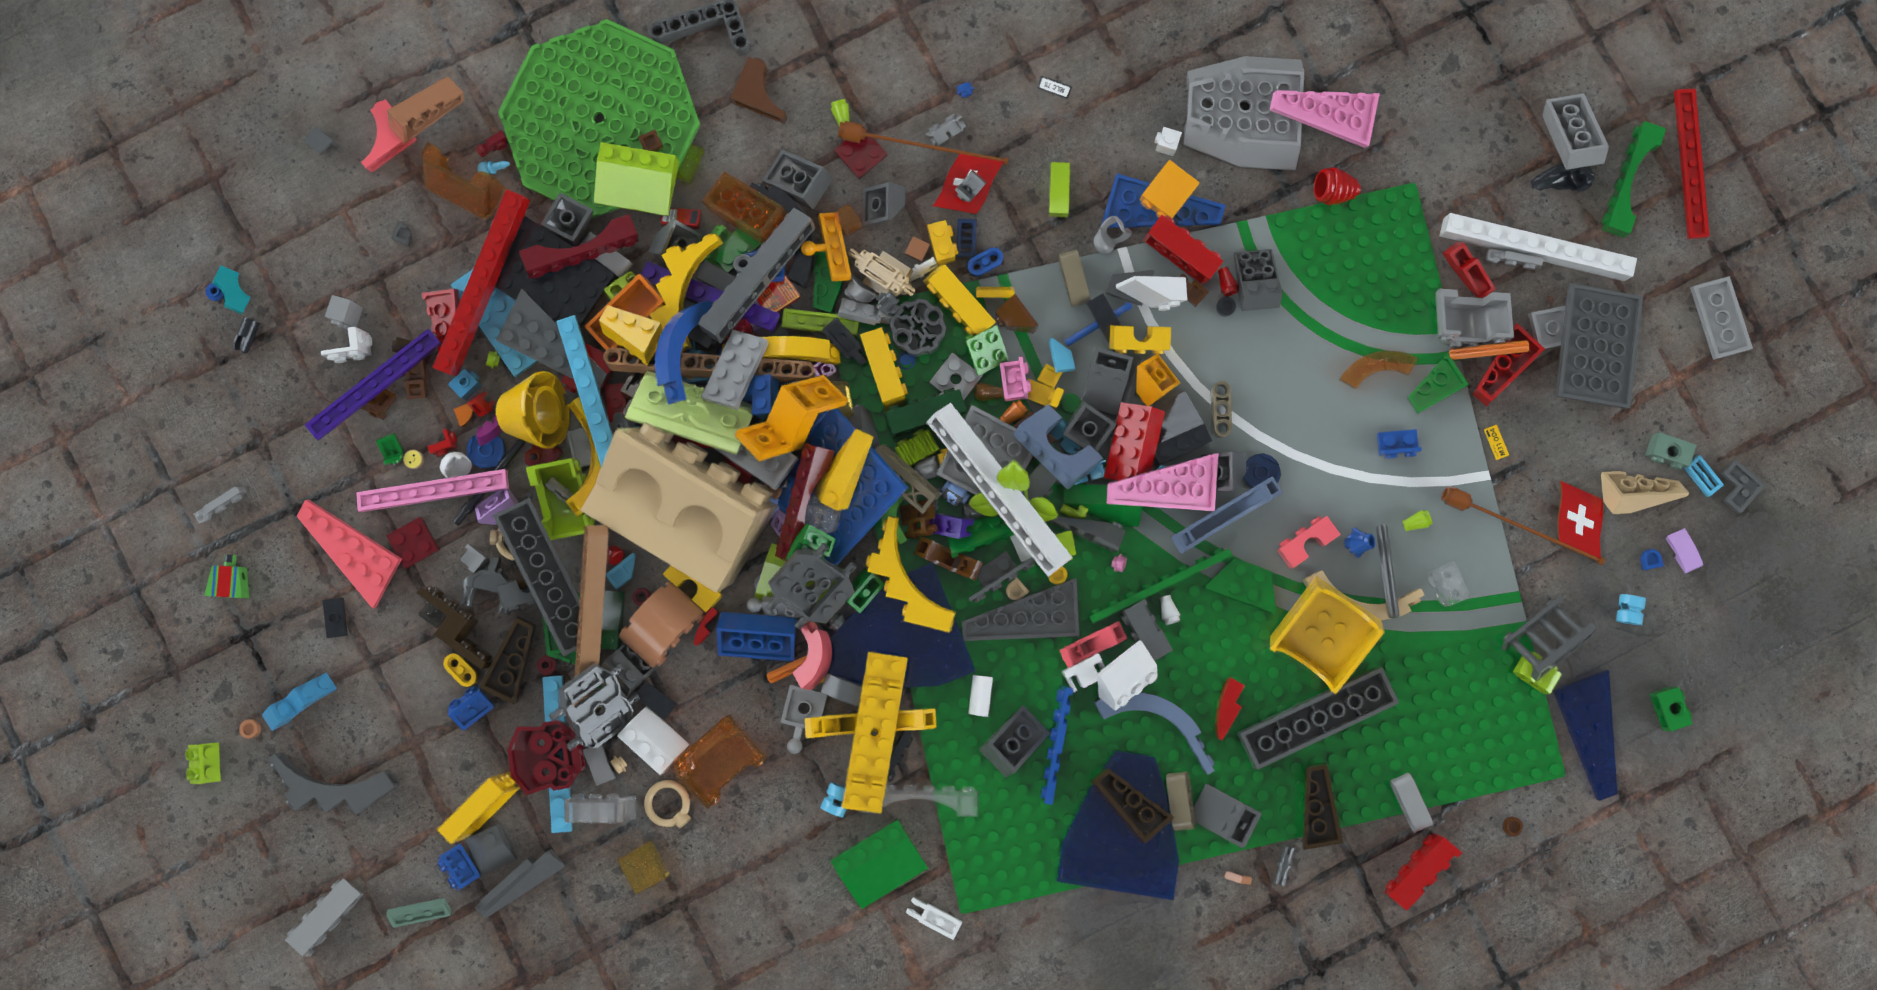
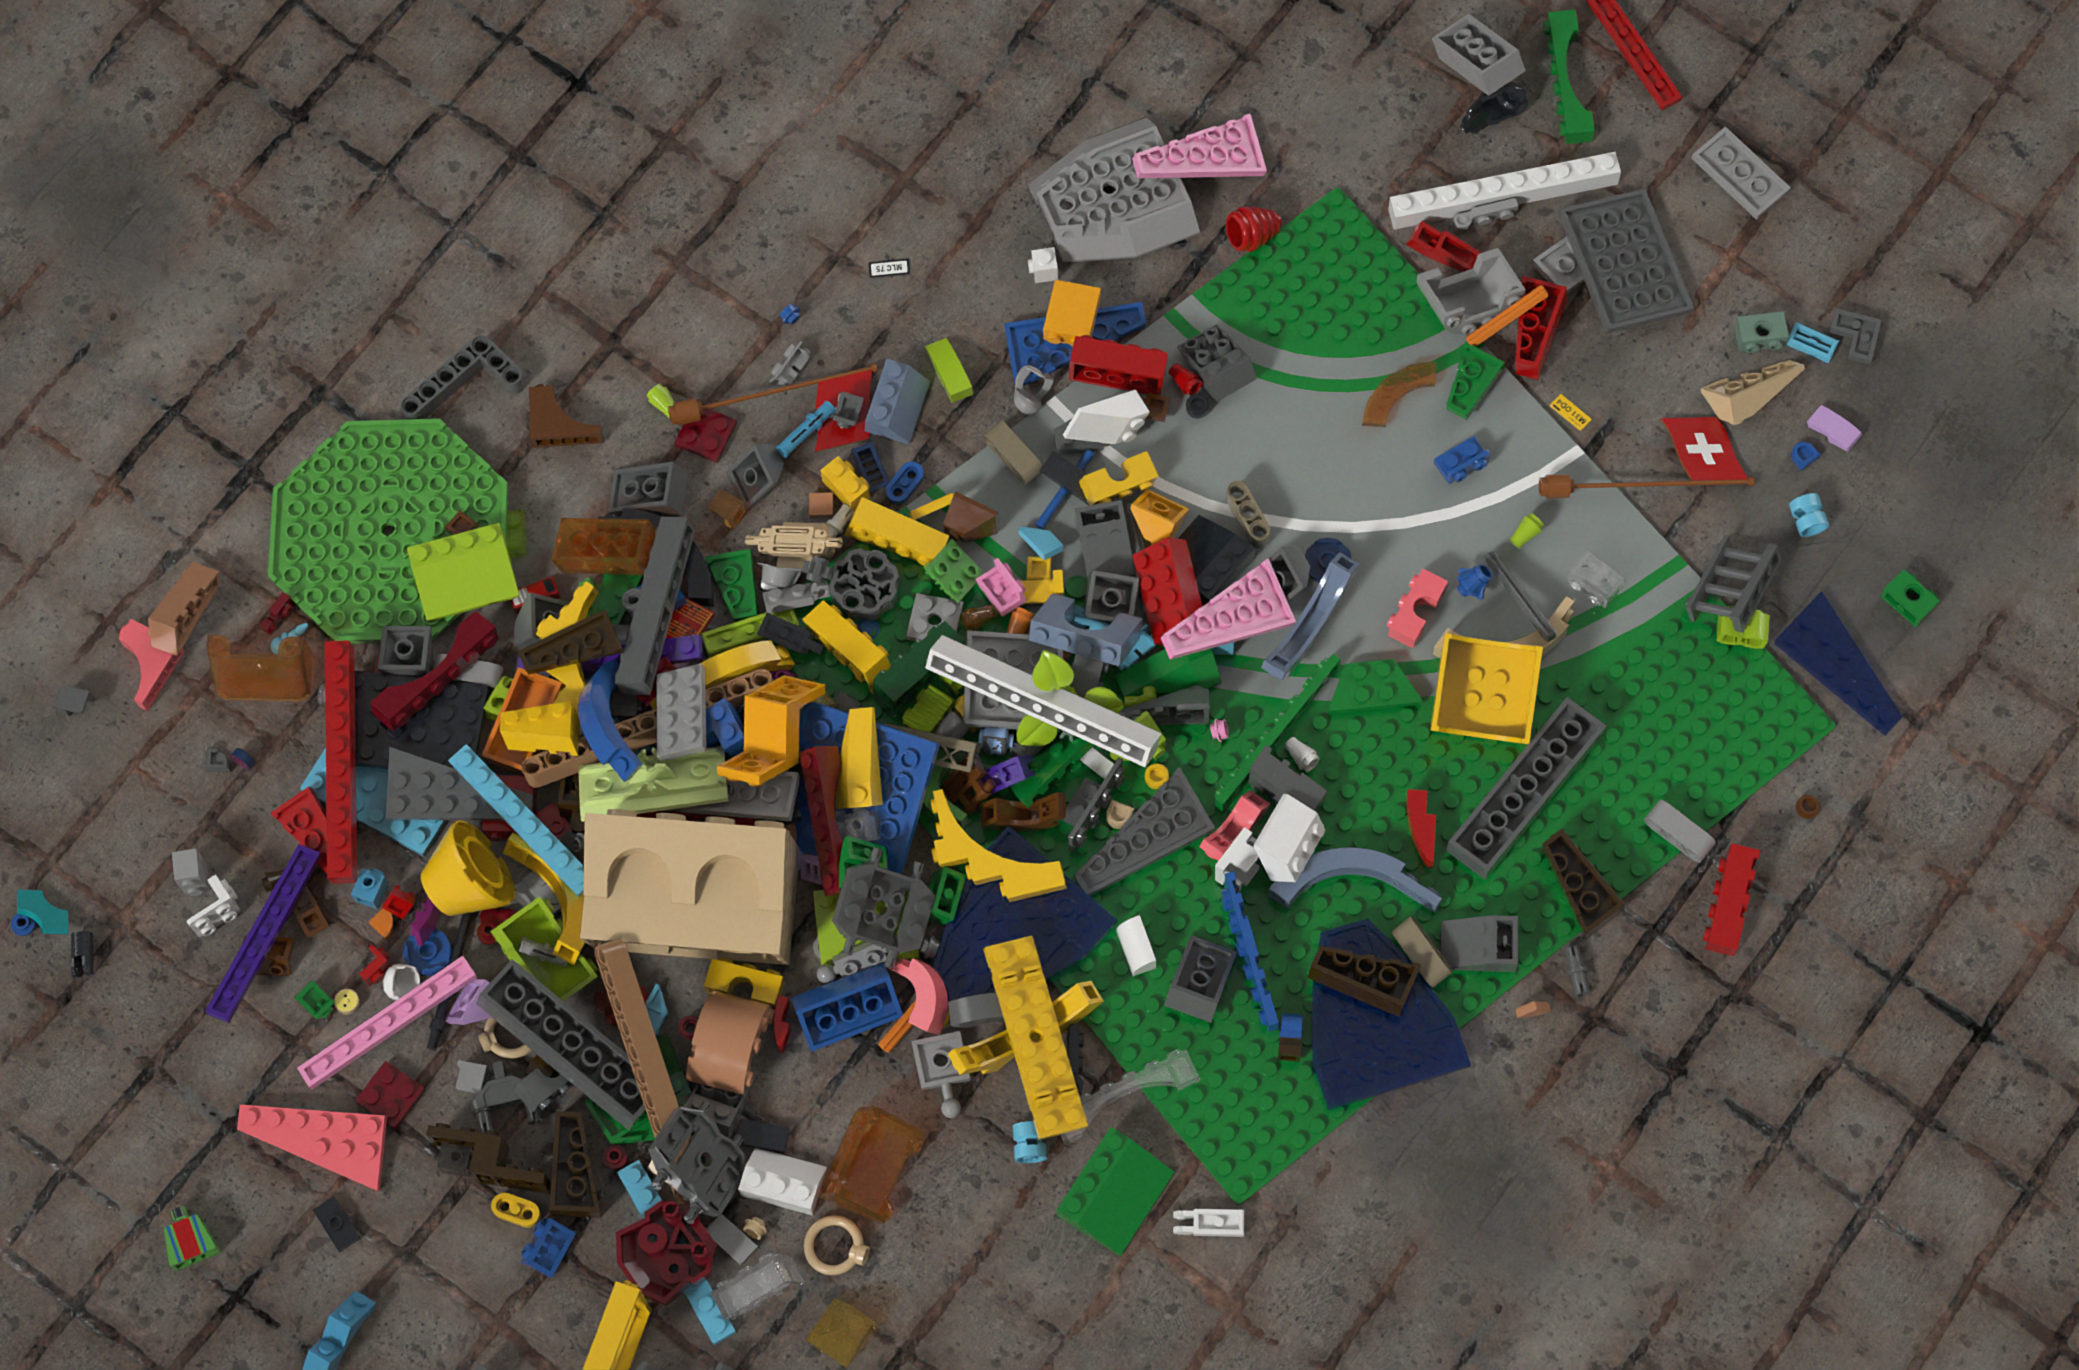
camera: 25 degrees left, 15 degrees down
light grey hinge [193,486,247,524] -> none
lime plate [486,351,500,369] -> none
light orange plate [801,212,851,282] -> none
none -> dark blue tile [230,748,255,770]
none -> dark brown wing [518,609,624,675]
none -> dark azure pin [776,401,836,458]
none -> sand blue slope [865,359,930,445]
none -> leg [1278,1013,1302,1062]

